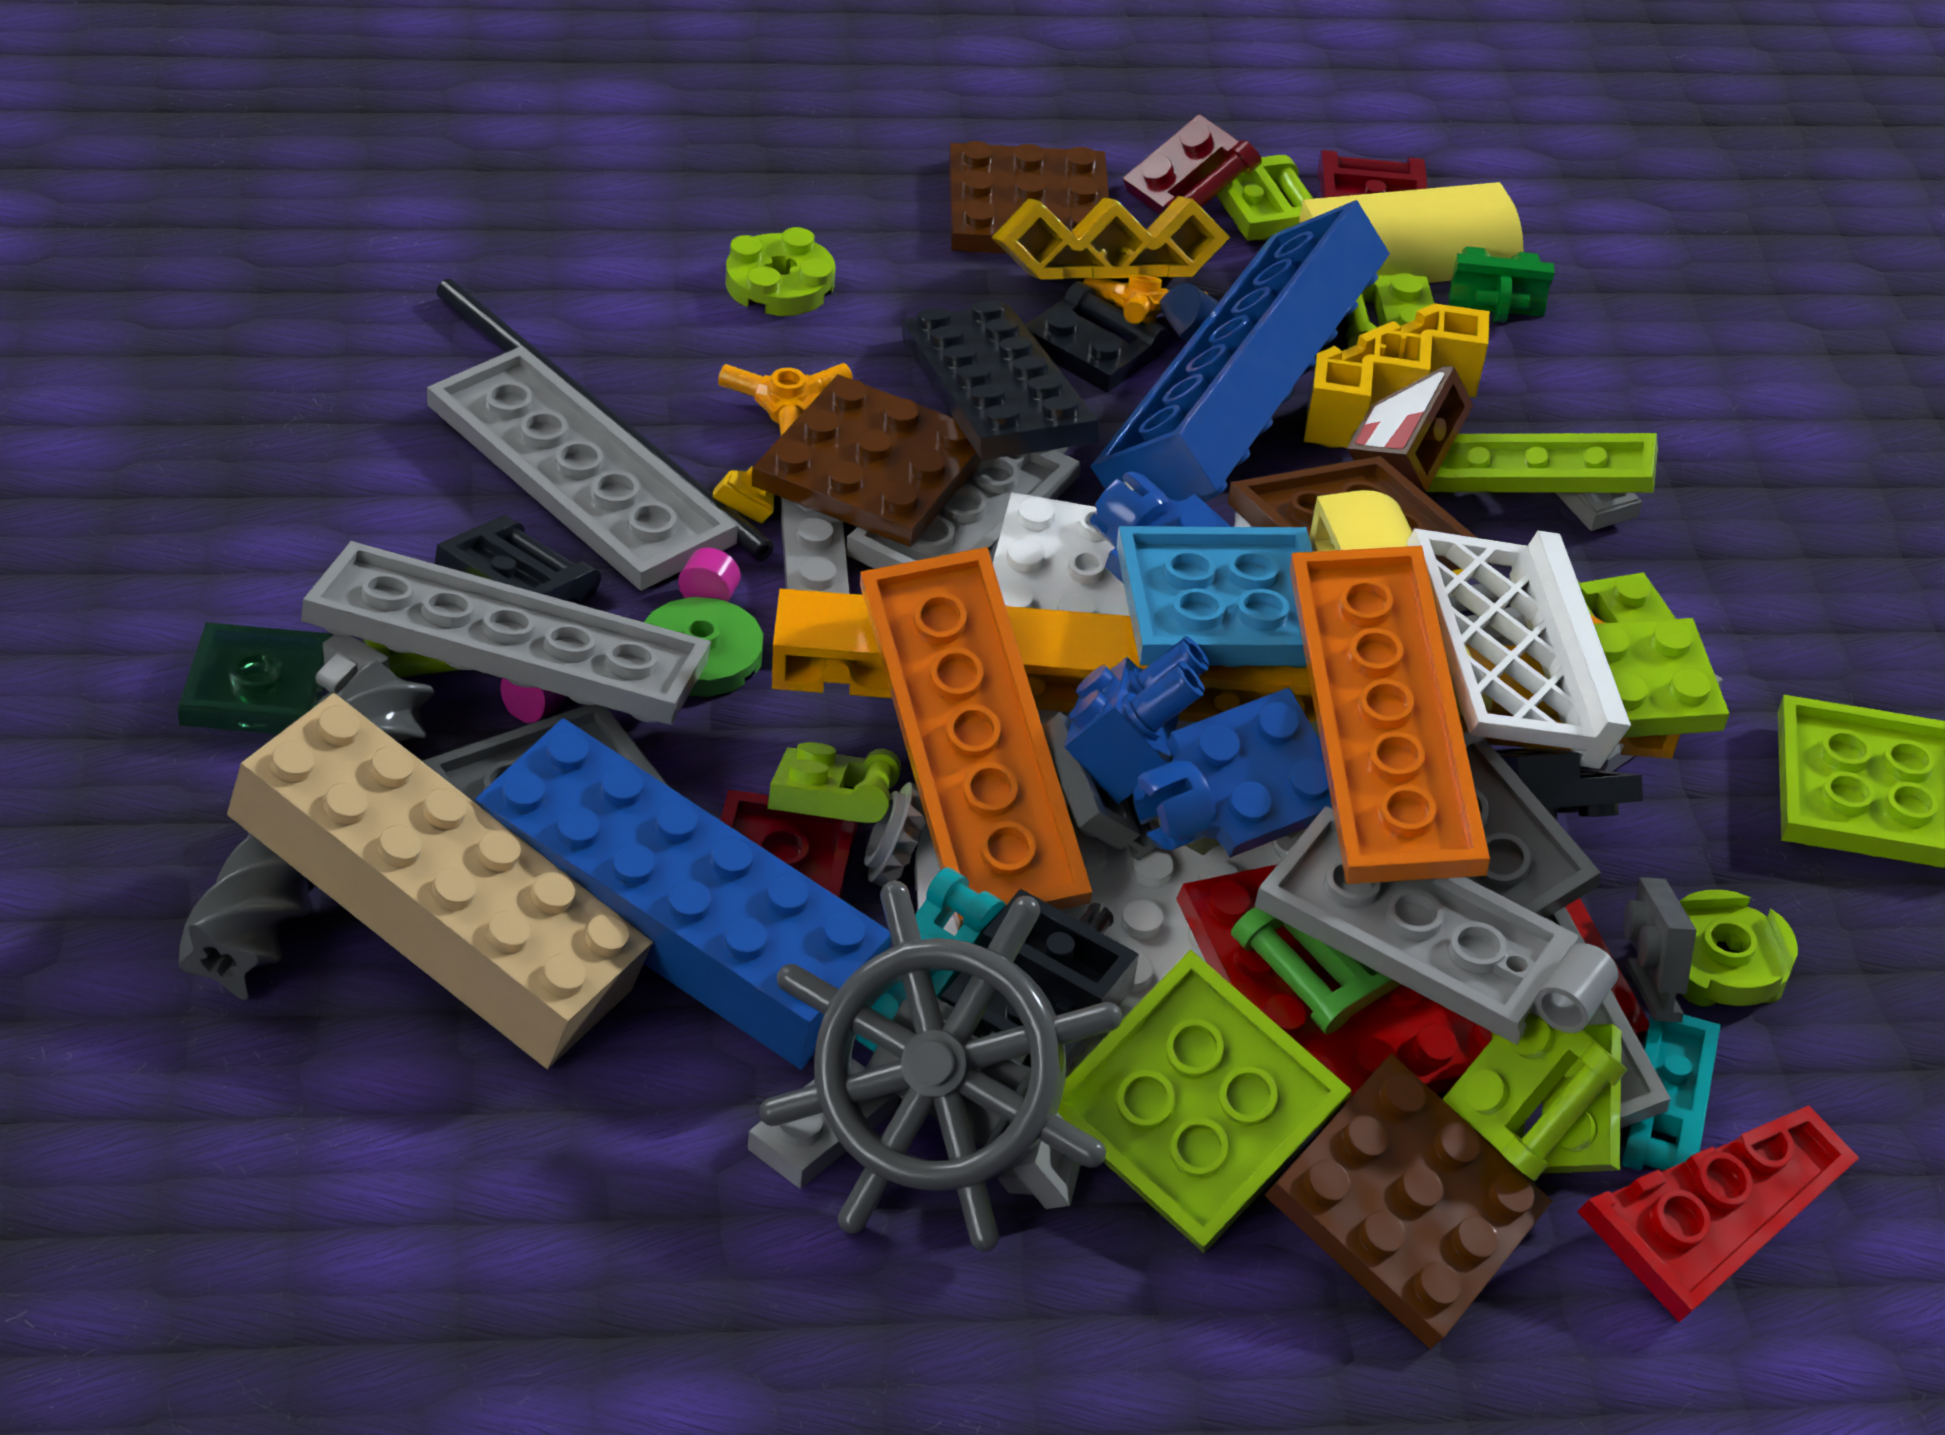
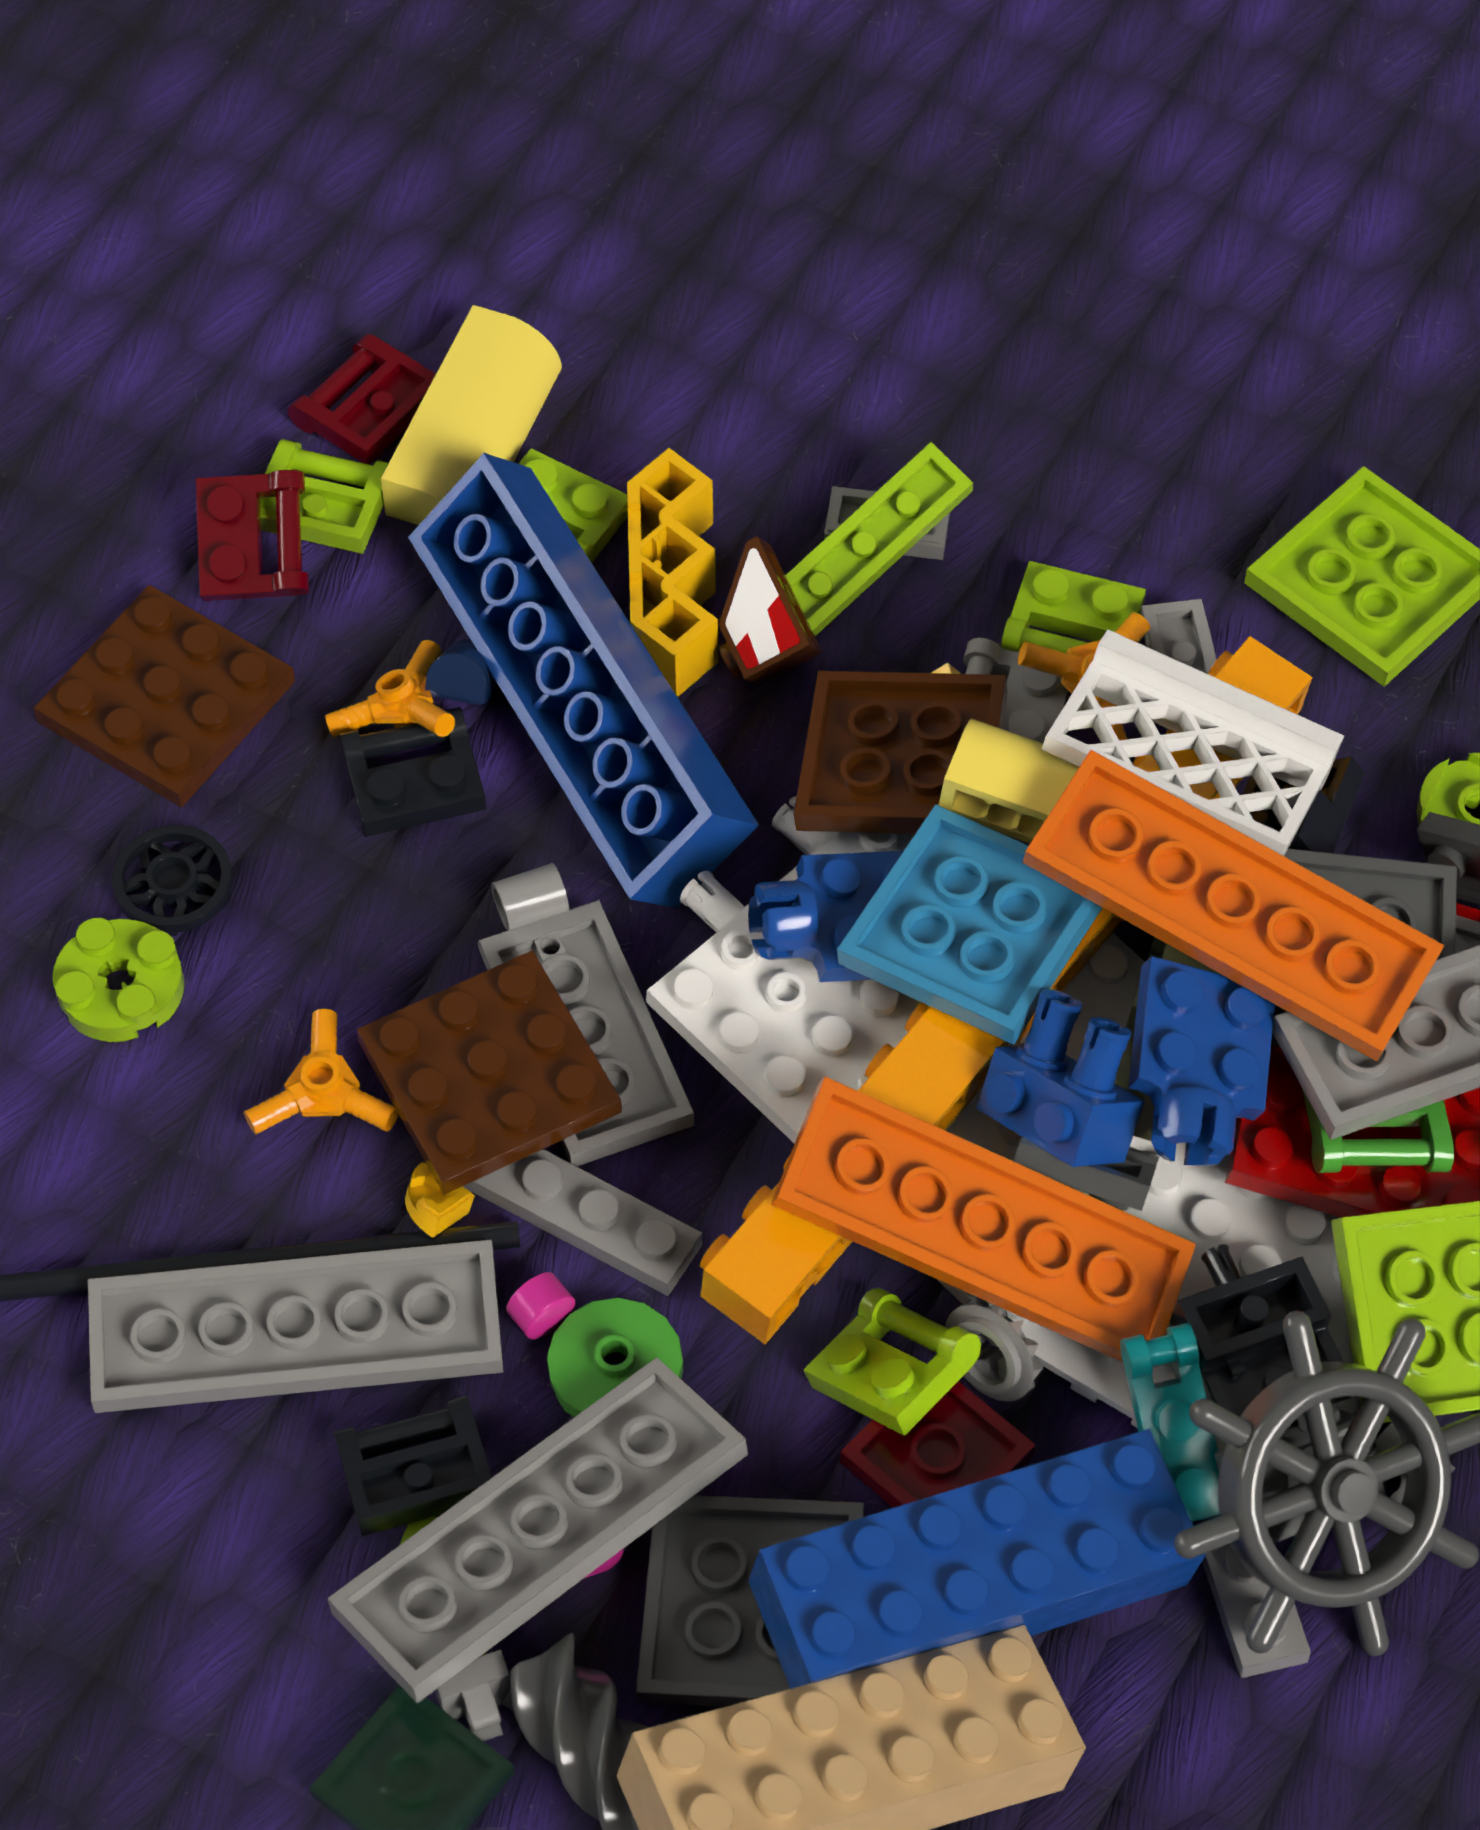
camera: 50 degrees left, 15 degrees up
black plate [901,300,1099,460] -> none
yellow brick [991,196,1230,280] -> none
green hips [1448,246,1555,323] -> none
lime plate [1594,618,1730,738] -> none
none -> black wheel [112,825,233,936]

